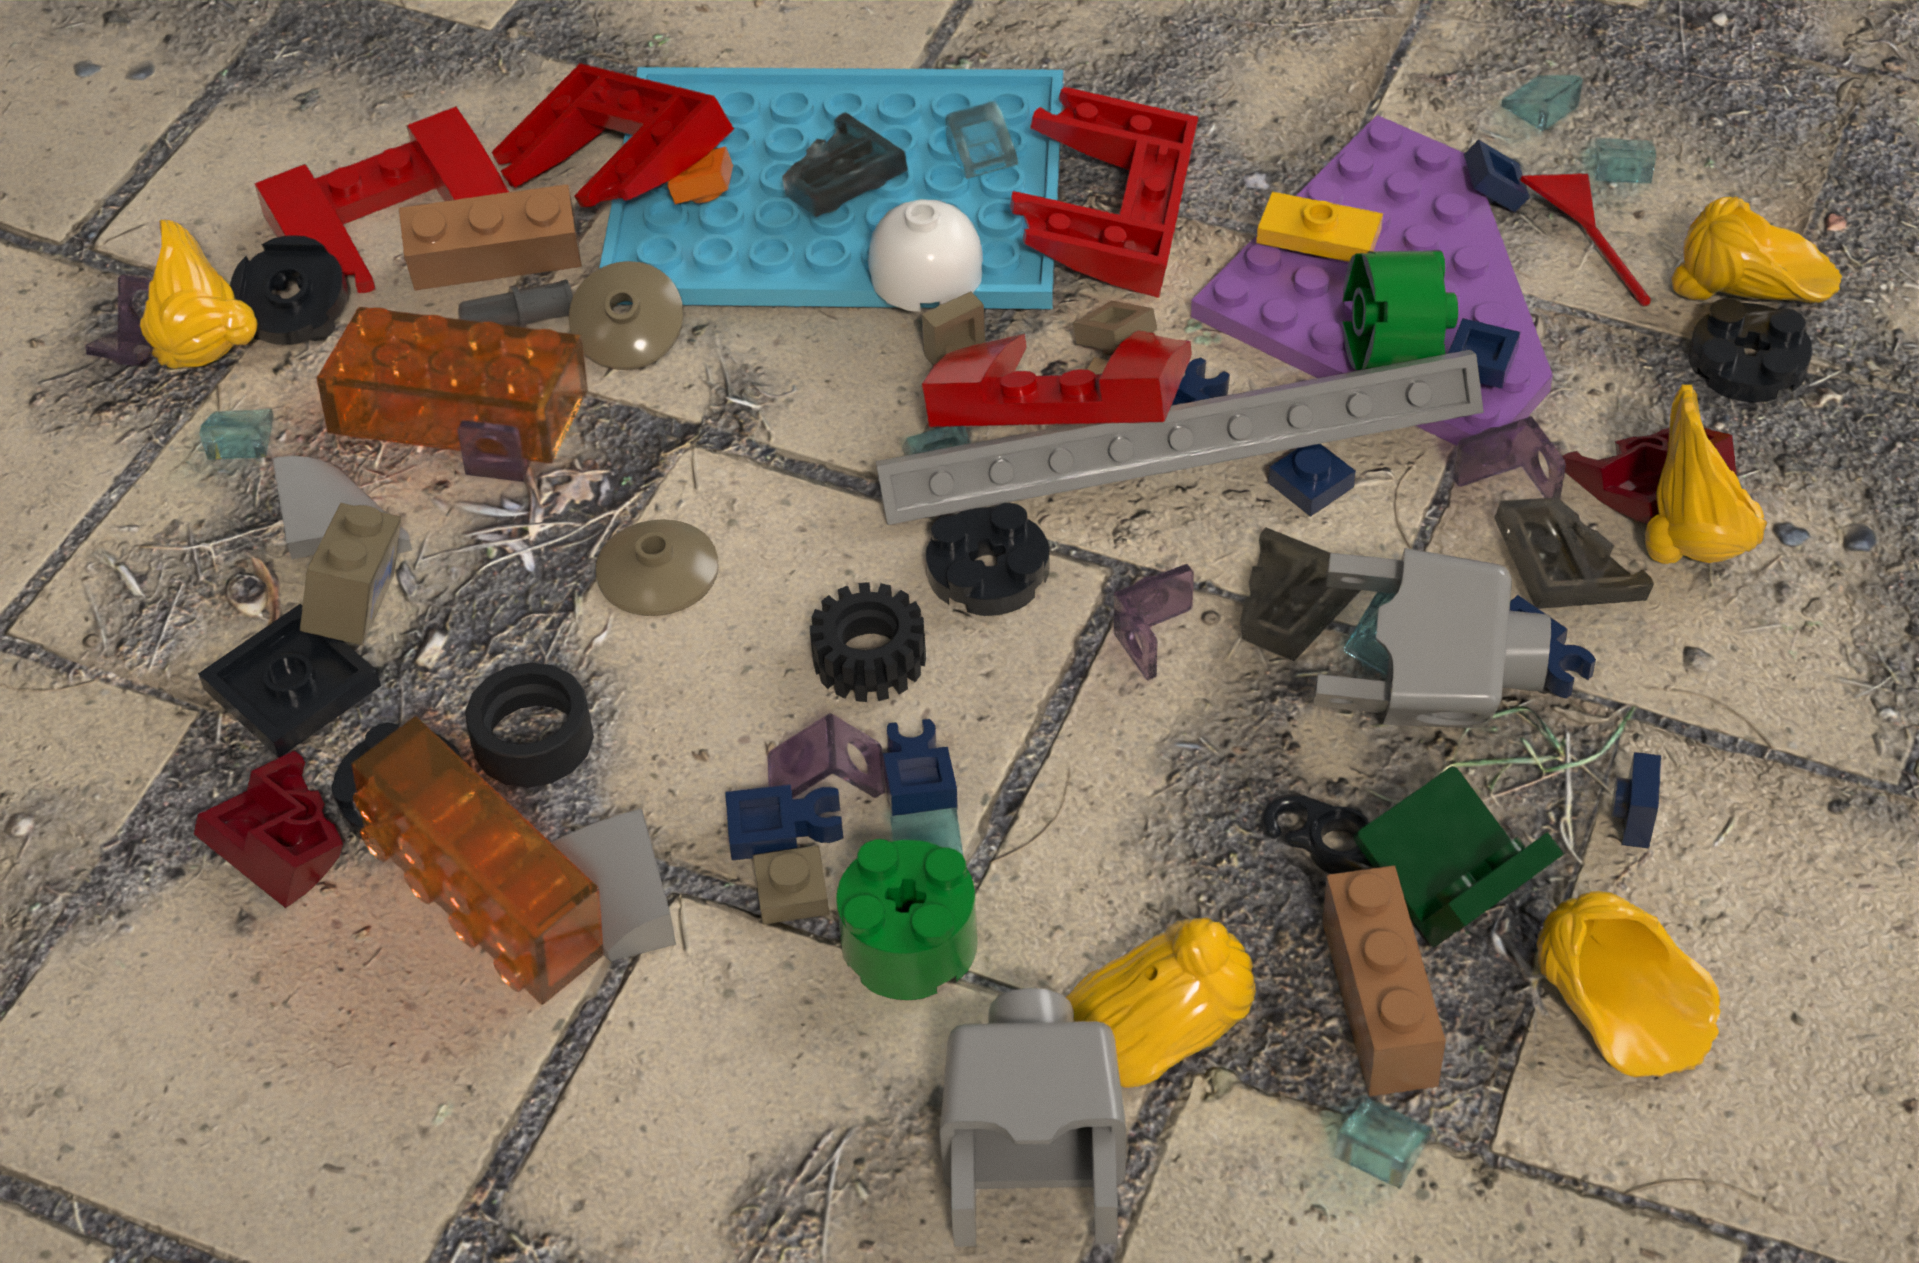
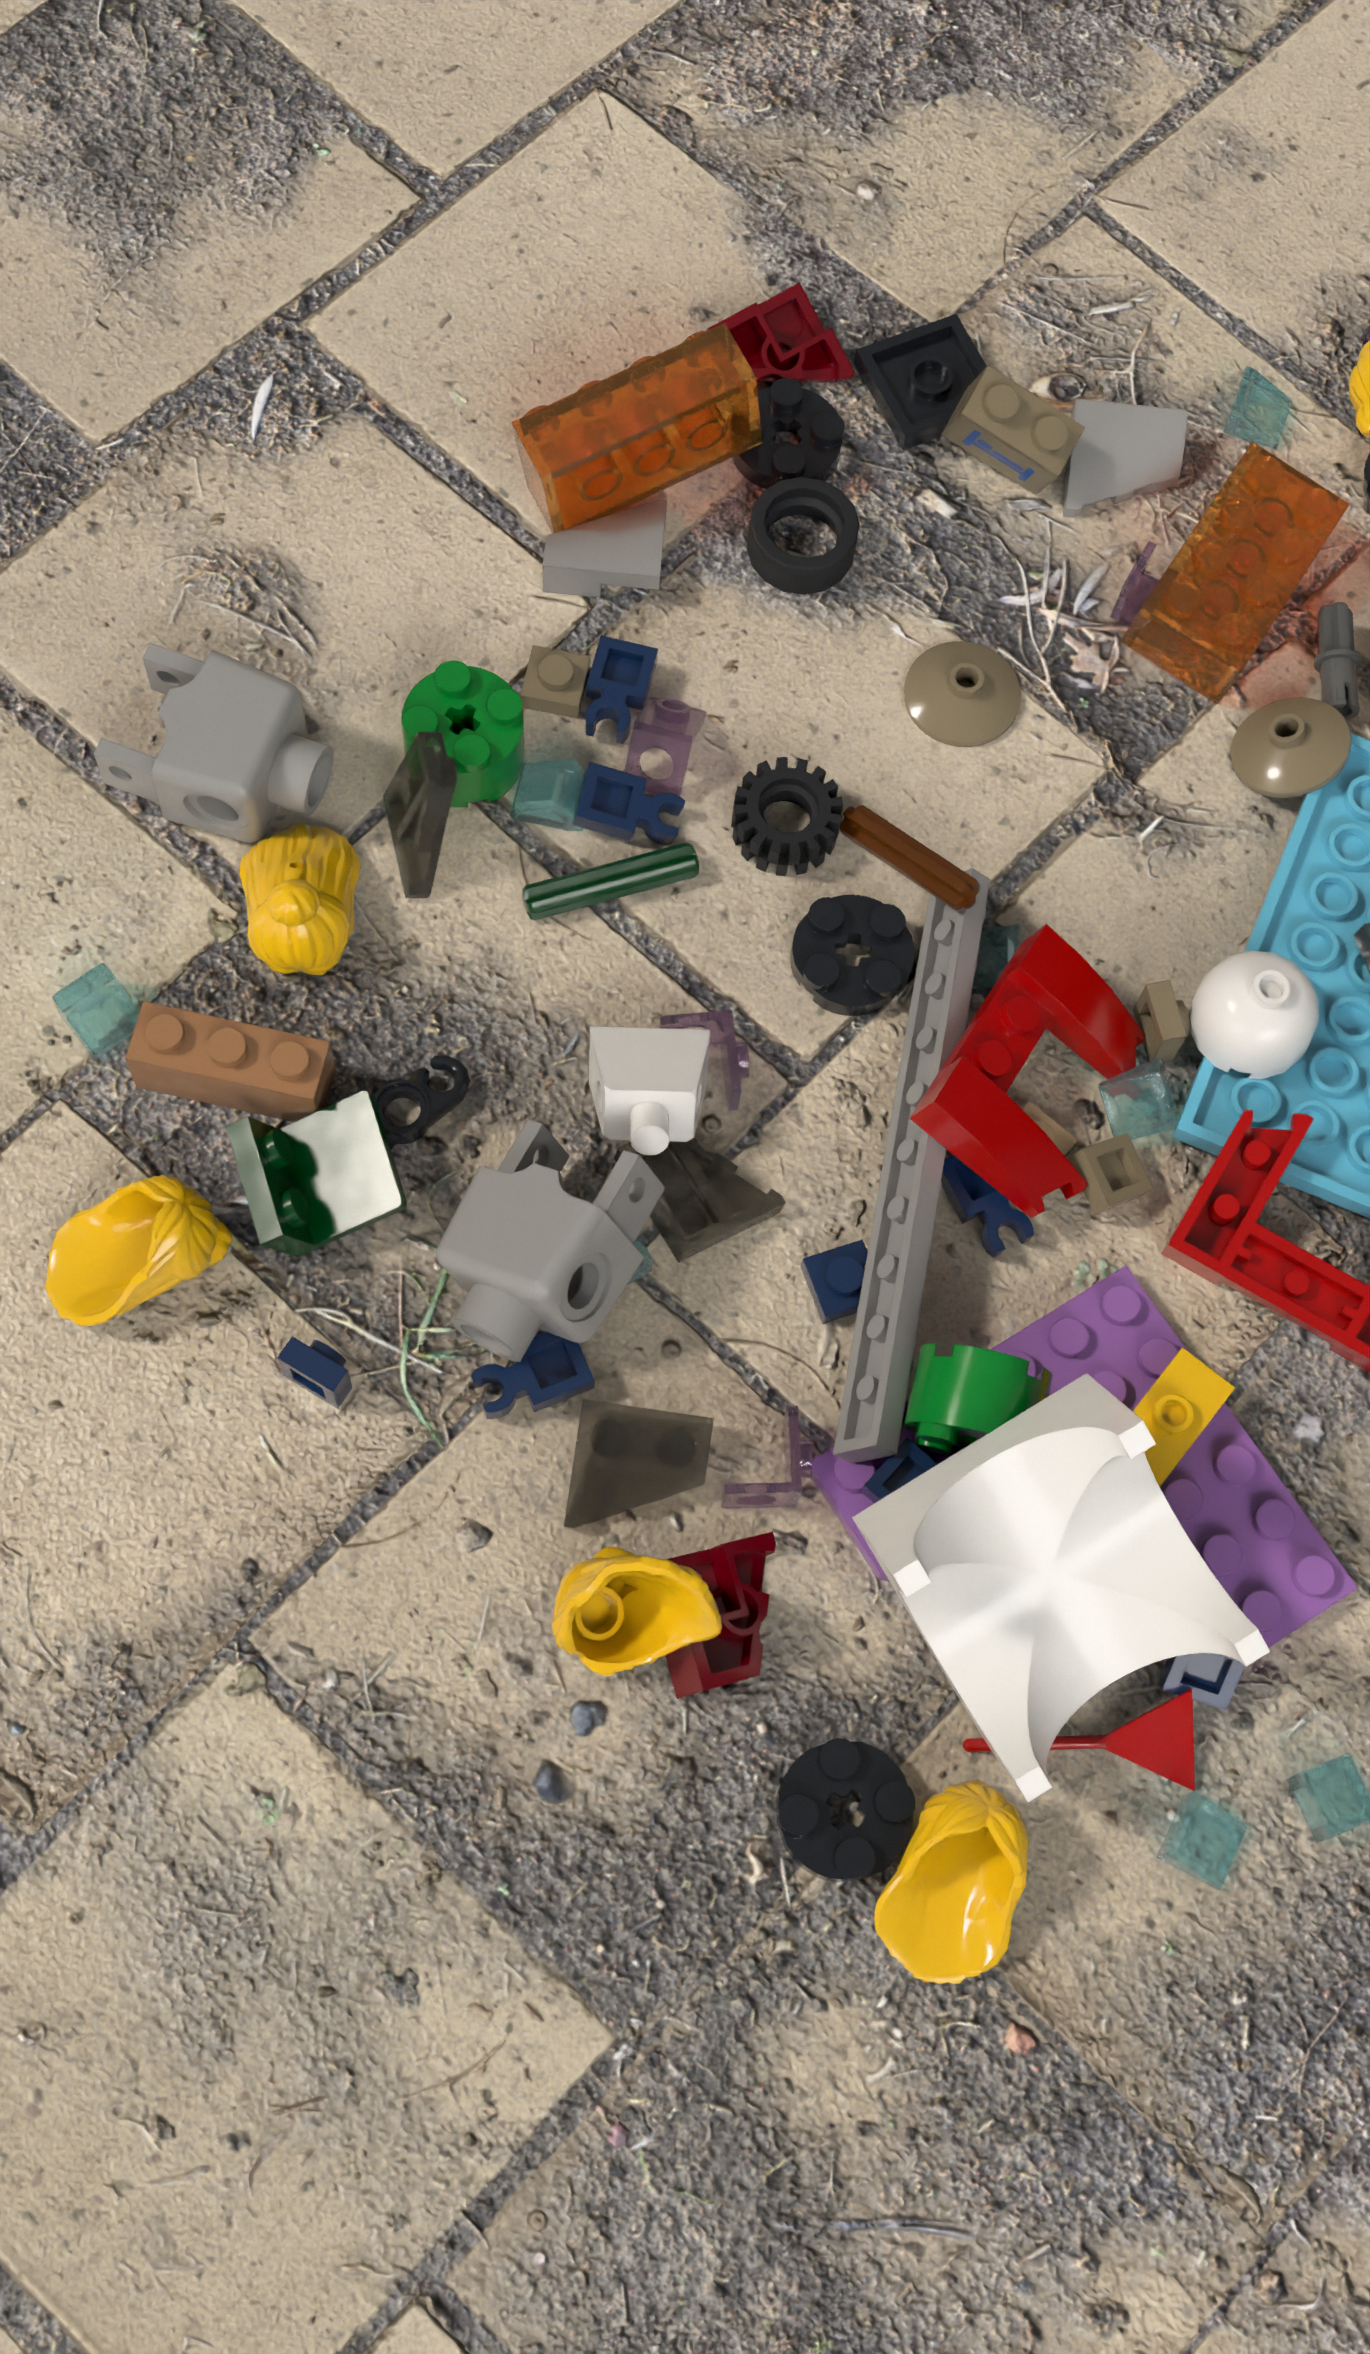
camera: 100 degrees right, 20 degrees up
none -> clear smoke wing [383,732,457,899]
none -> dark green axle [522,842,699,920]
none -> white torso [589,1026,710,1155]
none -> reddish brown axle [840,805,980,910]
none -> white piece [852,1373,1270,1802]
none -> clear light blue slope [1098,1058,1178,1140]

